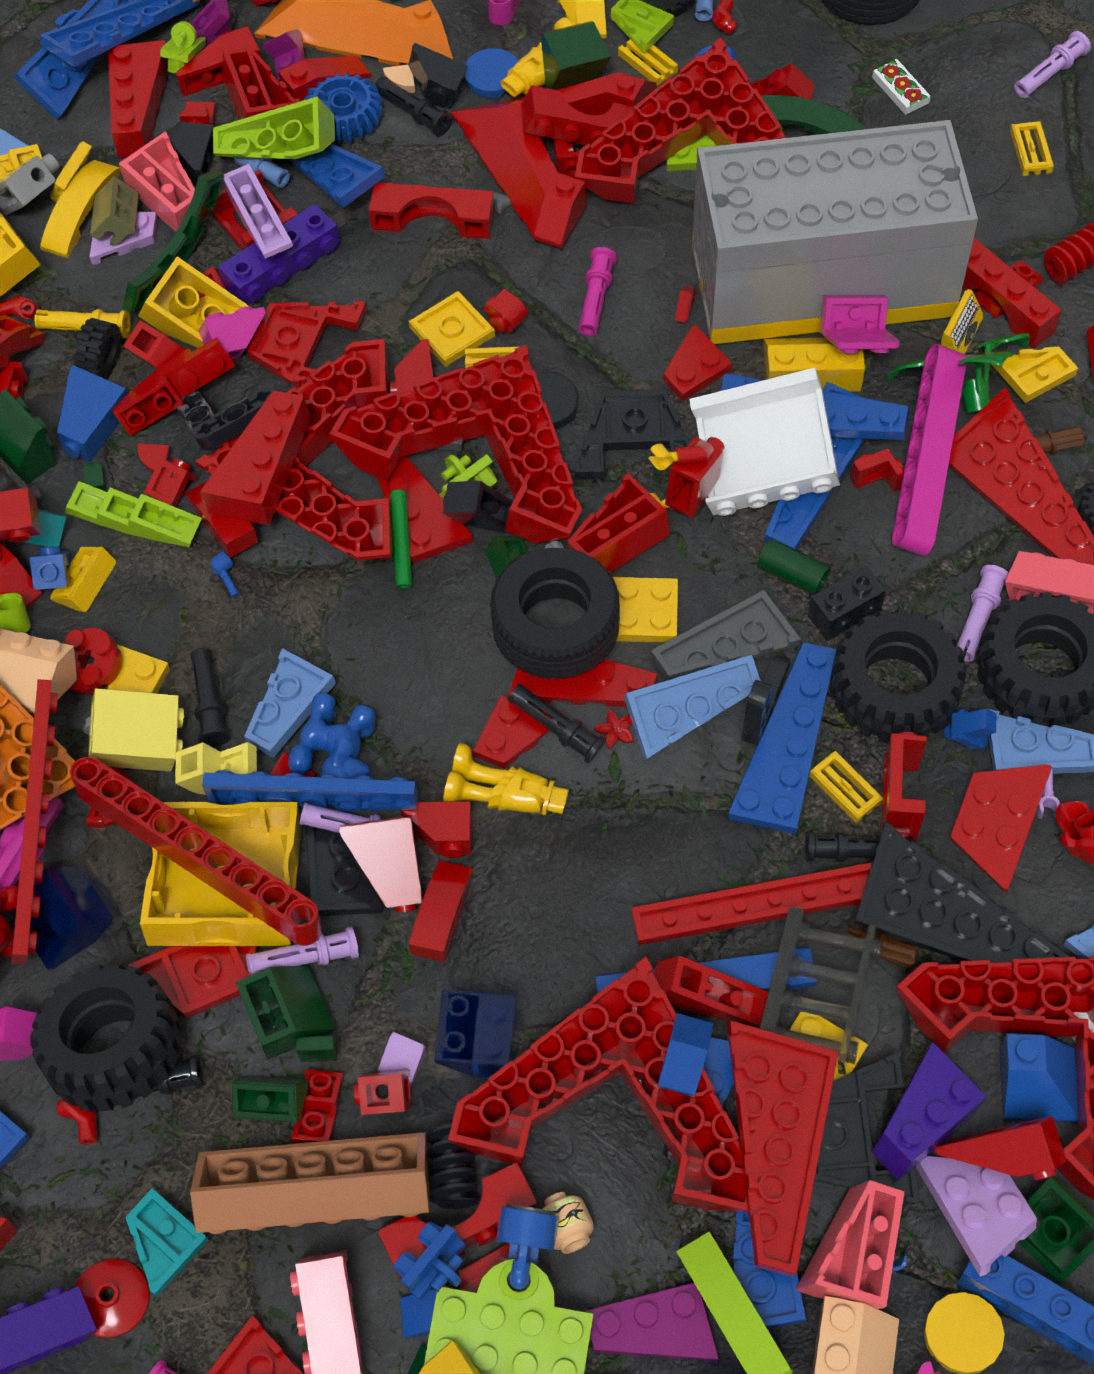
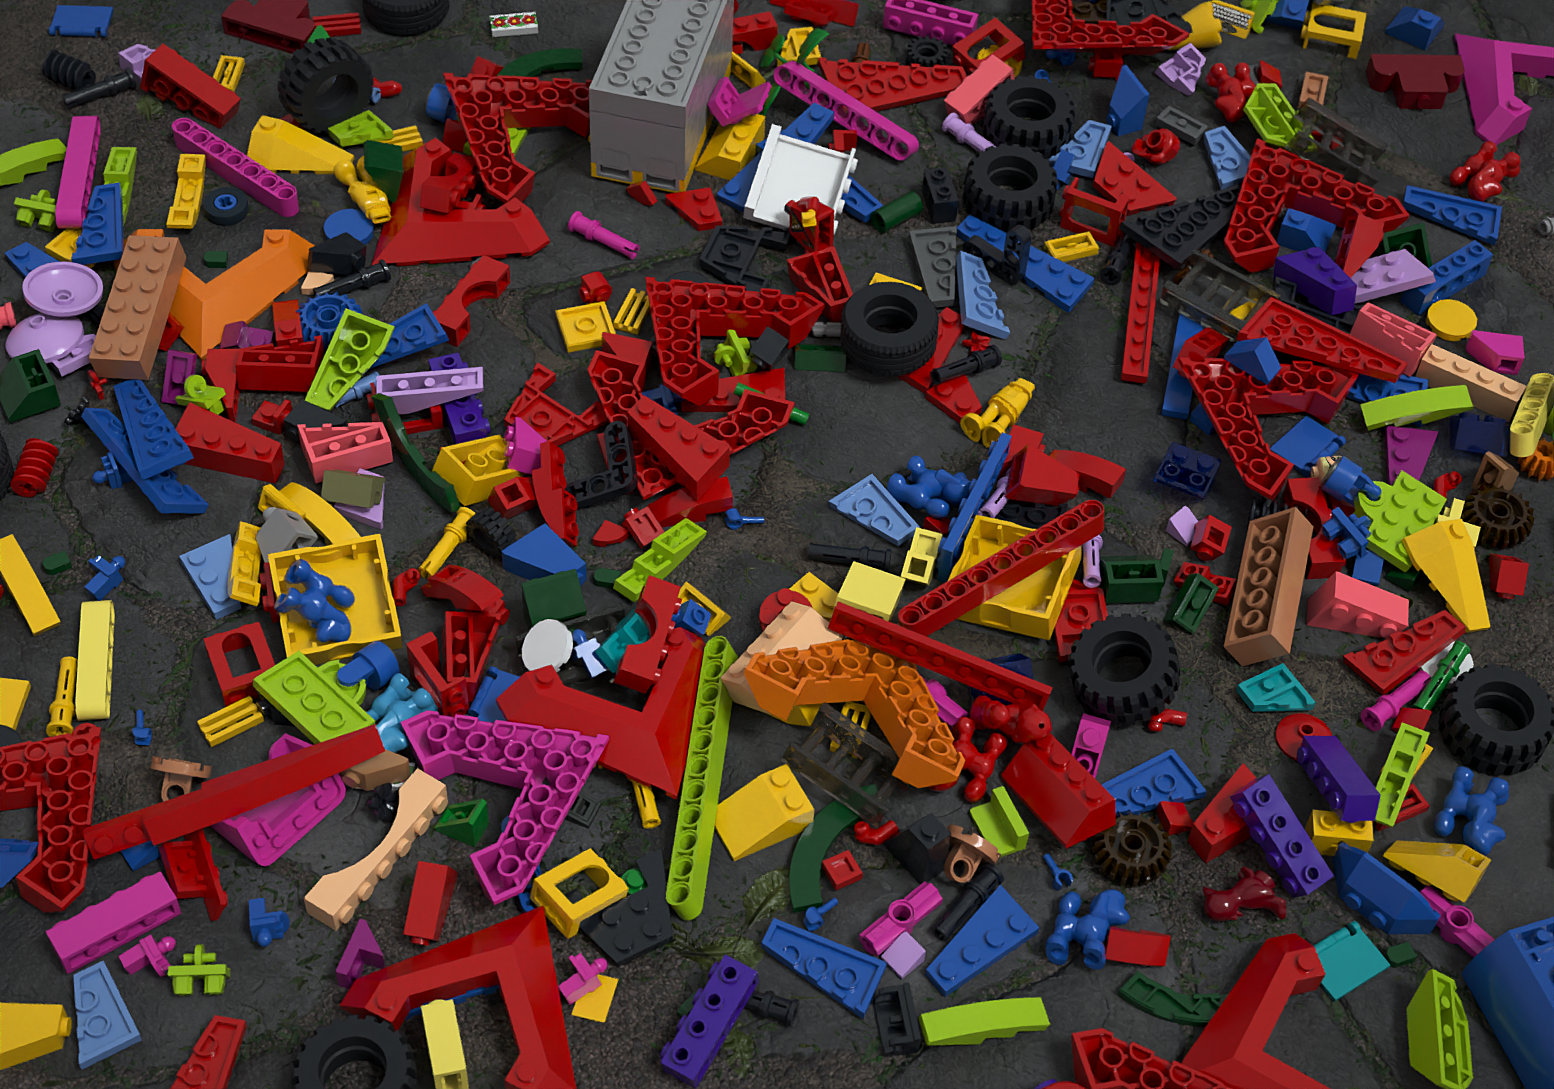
camera: 75 degrees left, 10 degrees down
none -> blue piece [1270,416,1346,478]

